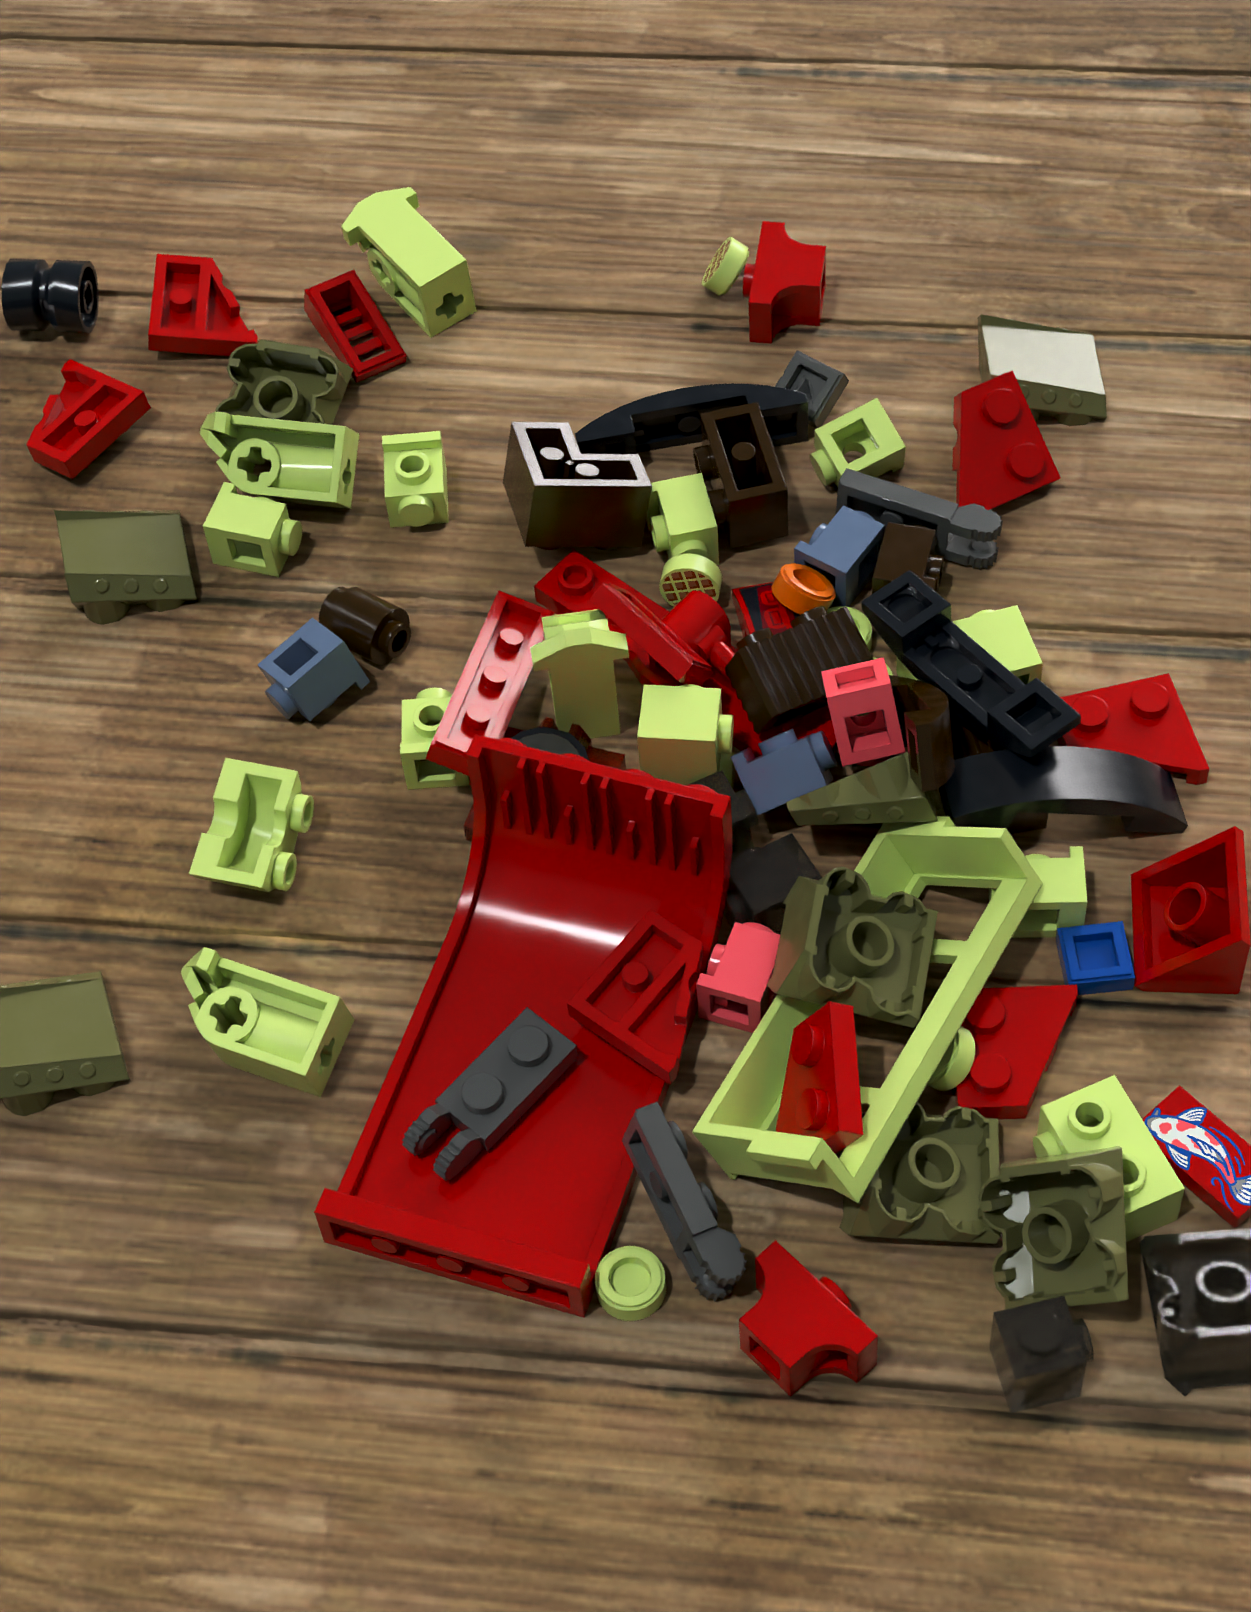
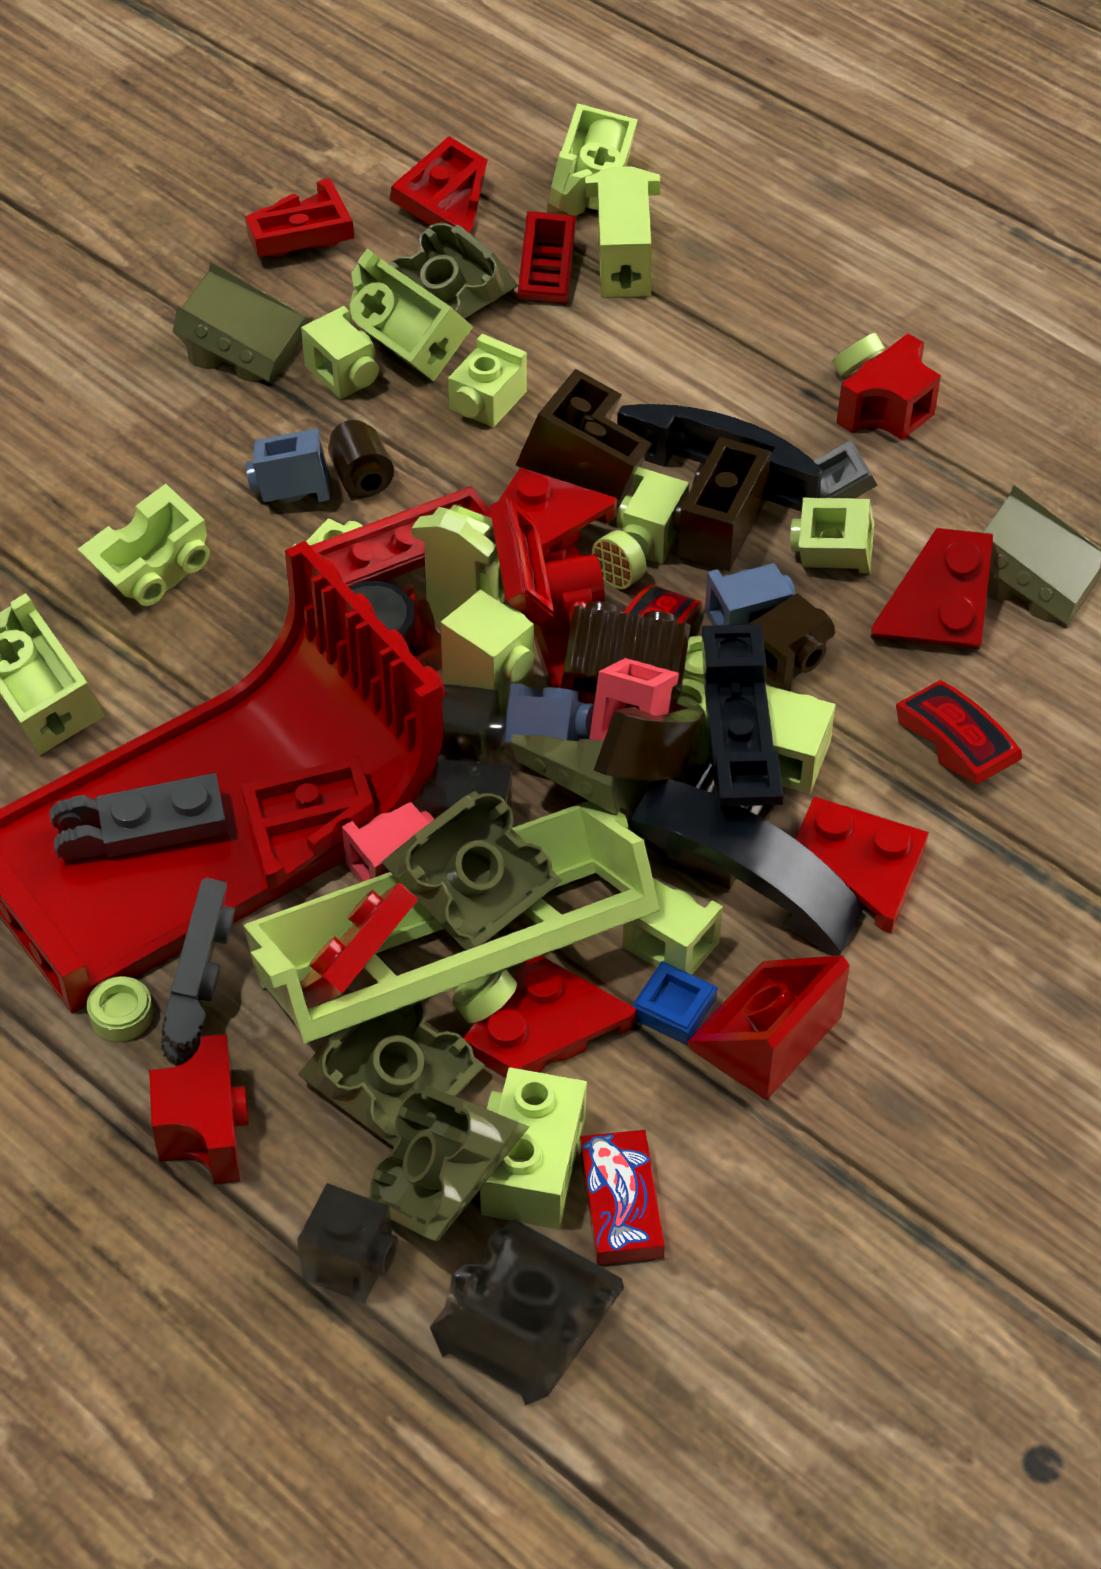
camera: 30 degrees right, 5 degrees down
black wheel [1,259,99,333] -> none
orange tile [771,563,836,615] -> none
dark grey hinge [836,468,1003,569] -> none
none -> red wing [488,467,617,560]
none -> yellowish green piece [546,103,638,216]
none -> slope [896,680,1022,785]

